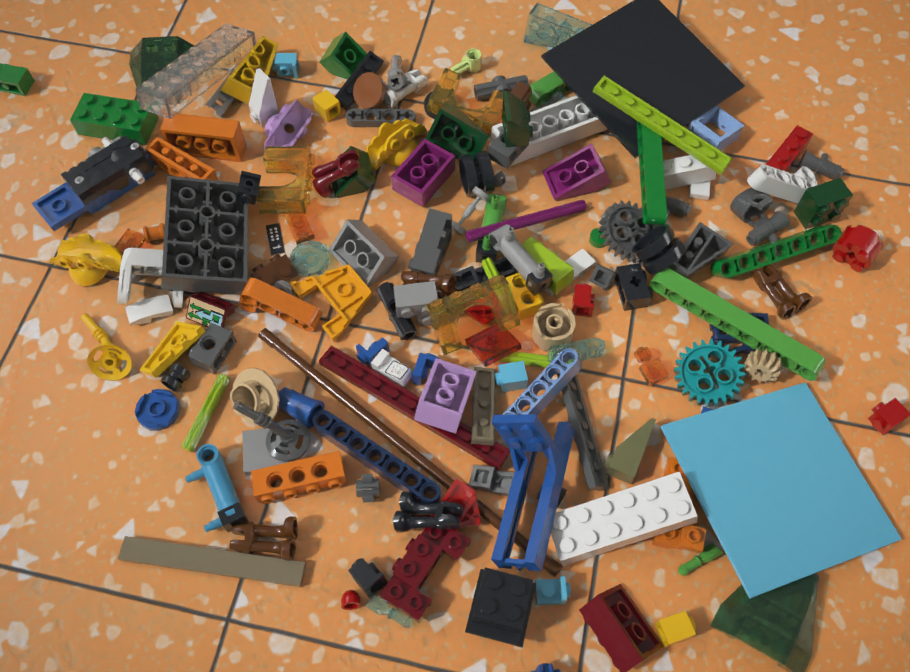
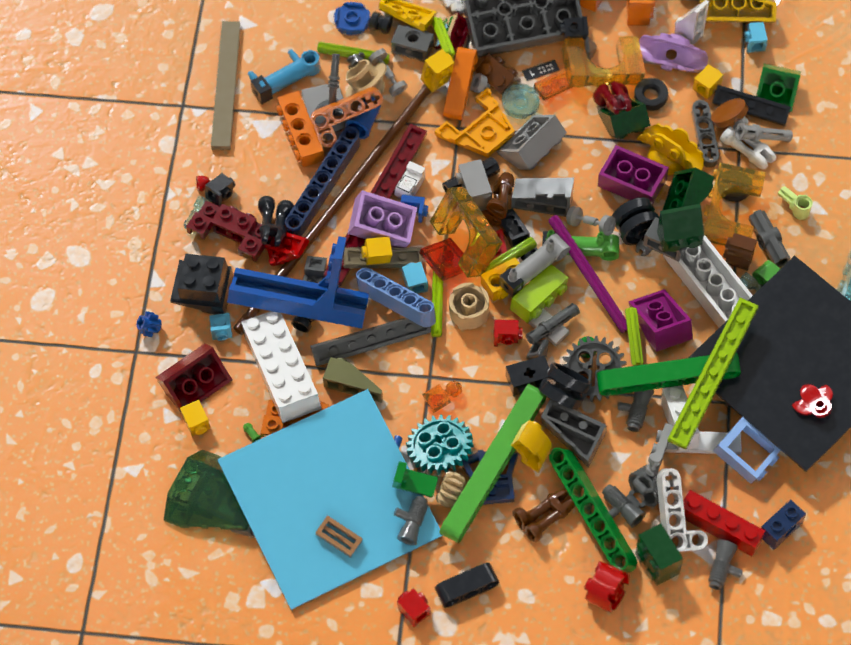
camera: 85 degrees right, 0 degrees up
reddish brown piece [229,516,298,561] -> none
blue bracket [356,337,390,368] -> none
dark grey gear [356,474,380,503] -> none
clear light blue beam [547,338,605,364] -> none
none -> orange beam [311,87,383,147]
none -> medium nougat tile [315,515,363,558]
none -> dark grey plate [347,52,365,69]
none -> yellow brick [361,237,392,265]
none -> light grey wheel [369,49,408,96]
none -> green bracket [392,461,438,498]
none -> dark grey piece [393,496,428,545]
none -> yellow brick [421,49,455,93]
none -> lime axle [432,16,456,58]
none -> black beam [435,562,500,608]
none -> yellow brick [511,420,552,473]
none -> dark grey pin [526,303,580,345]
none -> lime axle [625,307,644,366]
none -> black tyre [634,78,668,111]
none -> light grey plate [645,423,673,477]
none -> dark blue brick [761,500,806,550]
none -> plate [792,384,833,418]

